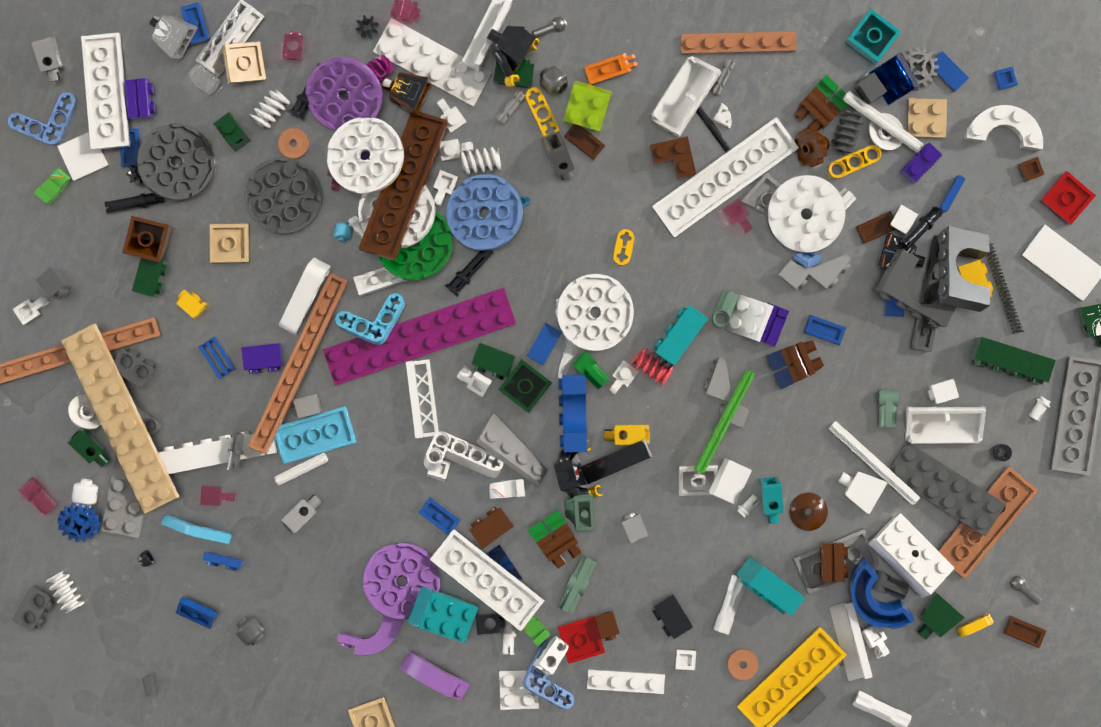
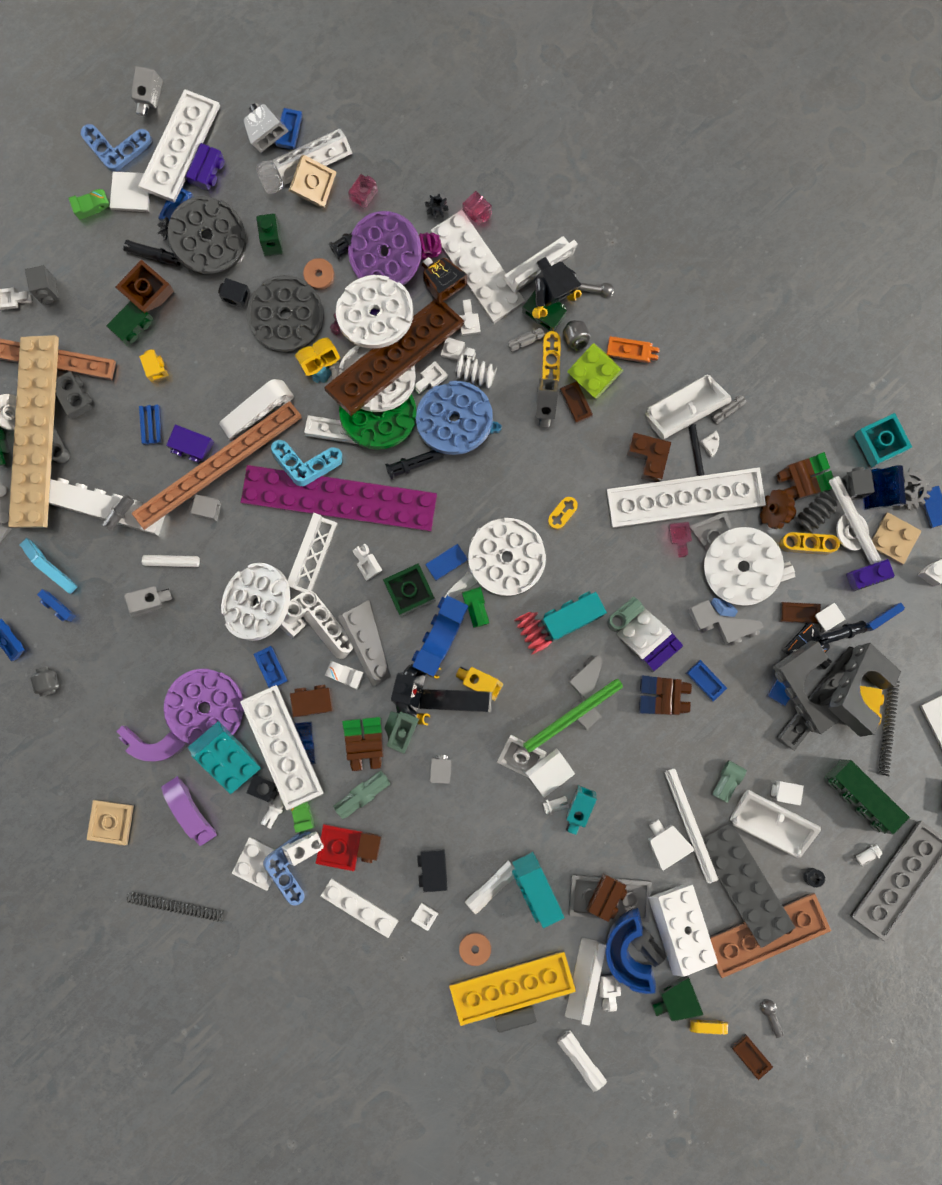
camera: 20 degrees right, 5 degrees down
clear pink plate [200,486,235,506] -> none
tan plate [210,224,249,263] -> none
white piece [249,89,291,130] -> none
medium azure tile [275,406,357,464] -> none
dark green brick [472,343,516,380] -> none
white plate [609,360,639,395] -> none
nougat plate [681,31,796,54] -> none
reddish brown dish [789,493,828,531] -> none
none -> black brick [218,278,250,309]
none -> white plate [221,563,290,641]
none -> yellow brick [295,337,340,376]

